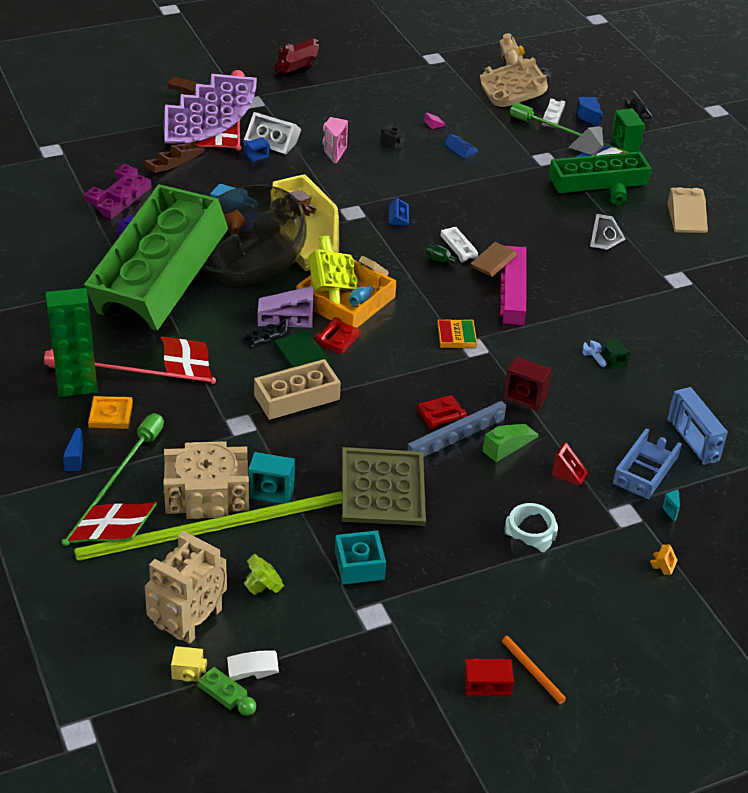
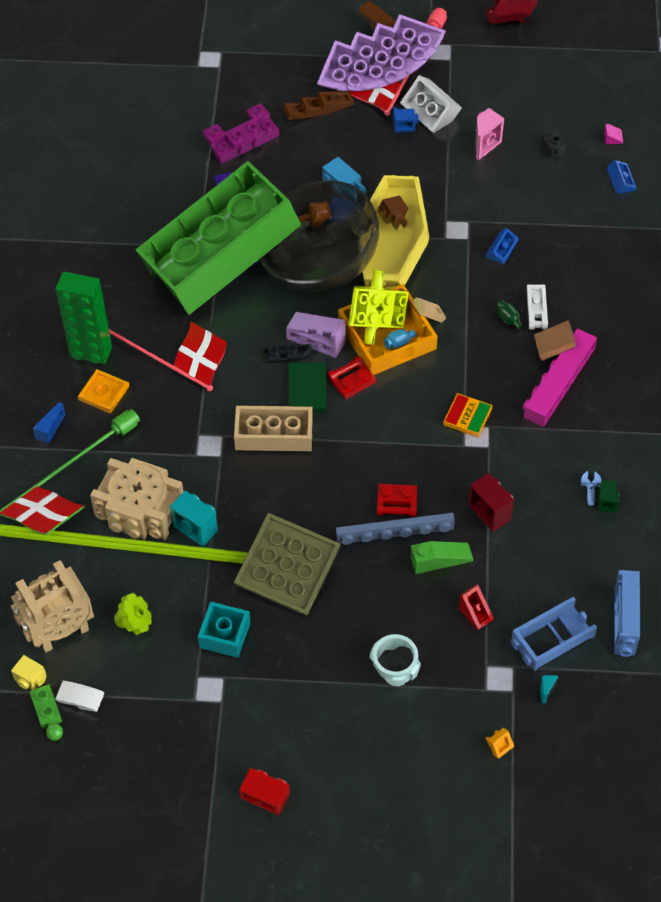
camera: 30 degrees right, 15 degrees up
orange bar [502,636,566,704] -> none

